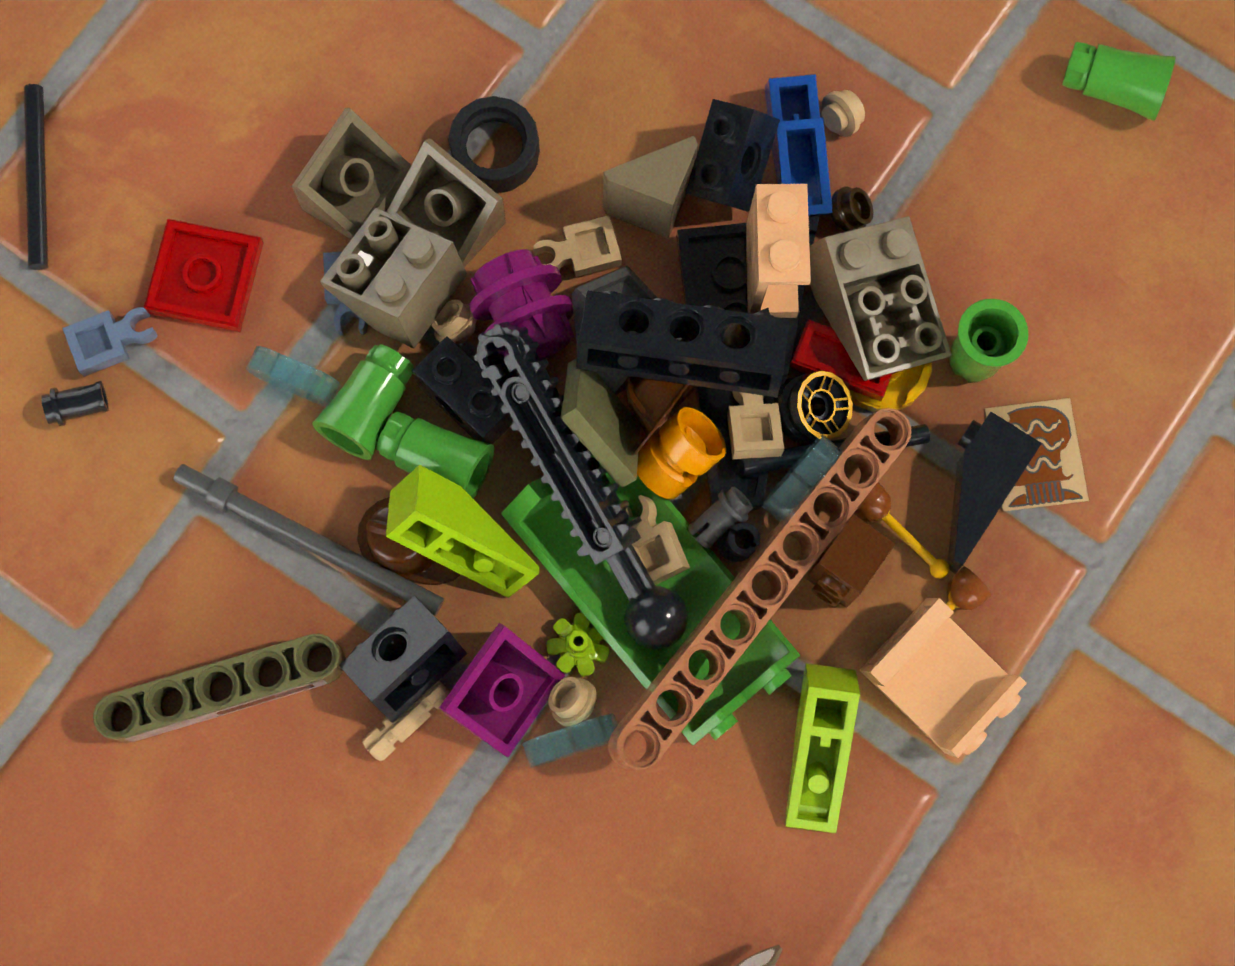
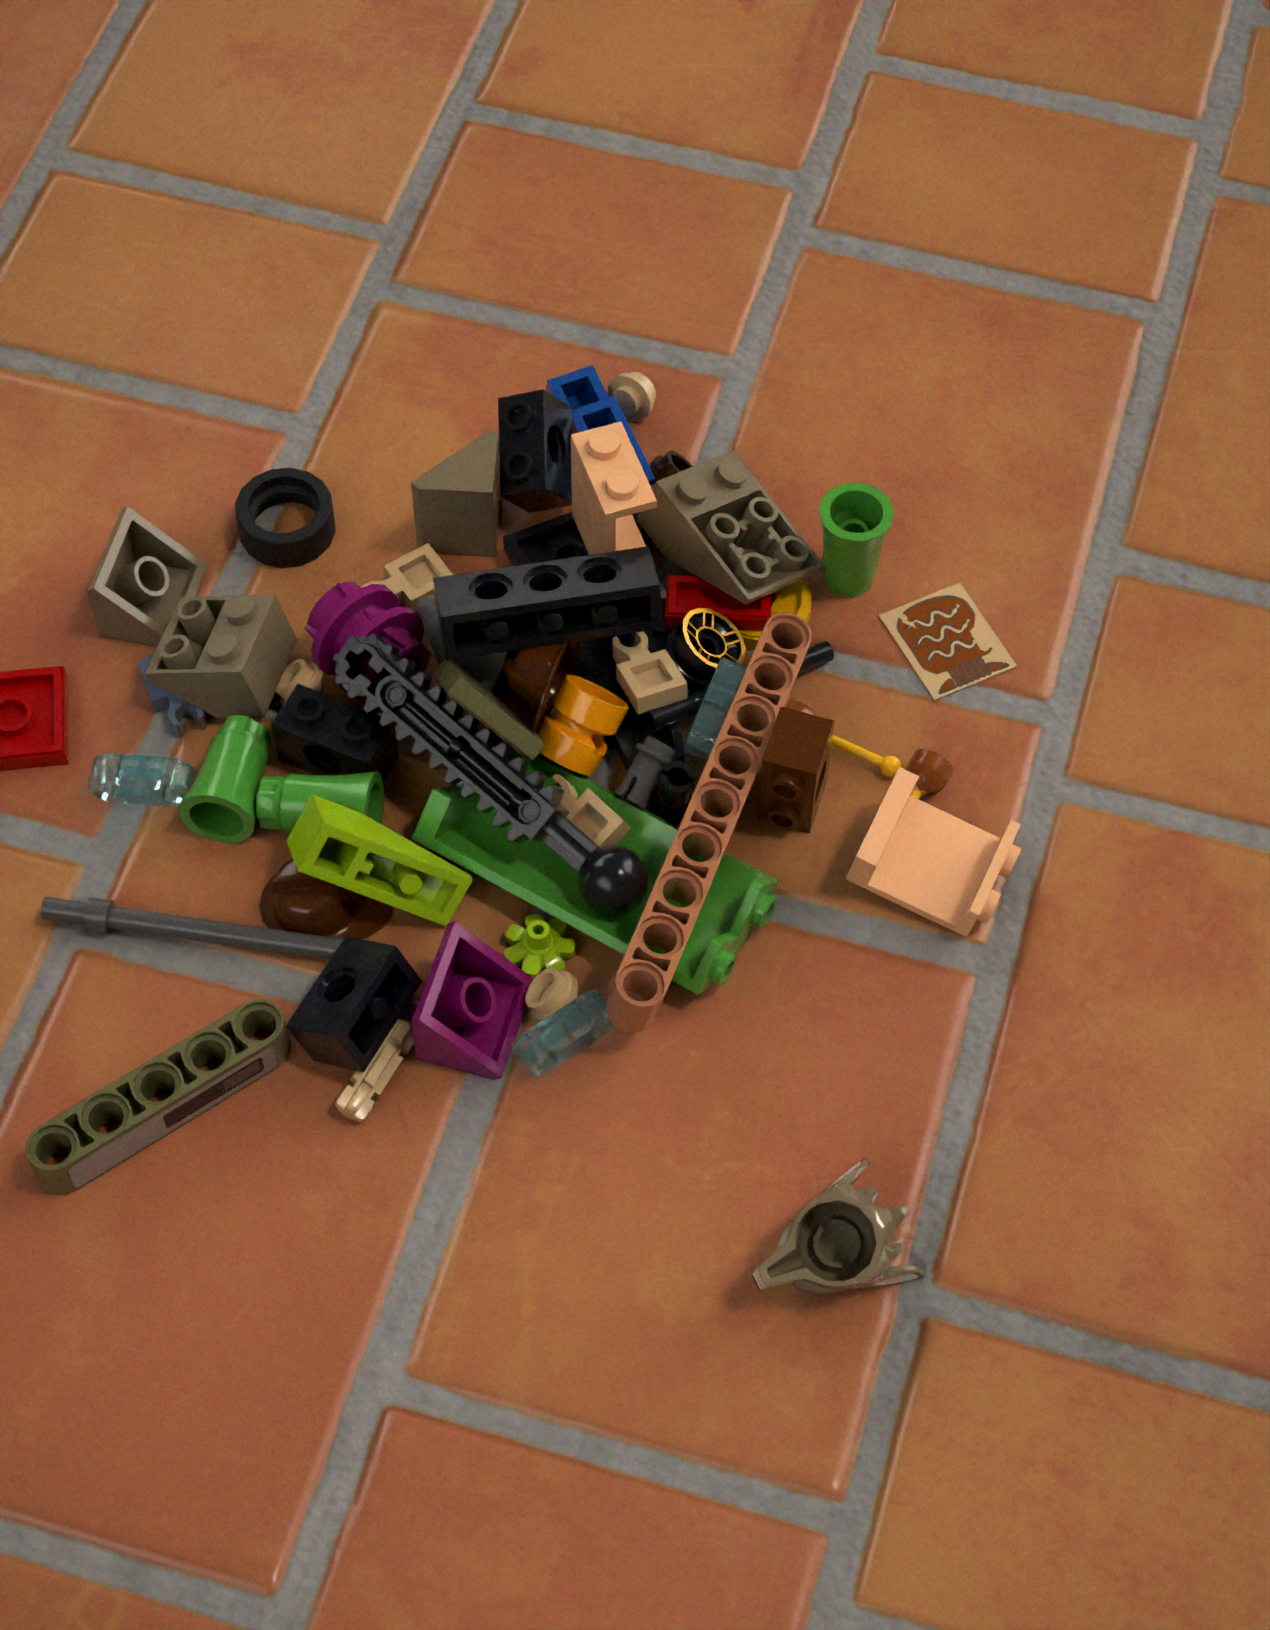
camera: 15 degrees left, 20 degrees down
dark tan slope [387,138,506,268] -> none
lime slope [785,663,860,833] -> none
black slope [948,412,1042,574] -> none
bright green plant [1062,42,1176,121] -> none

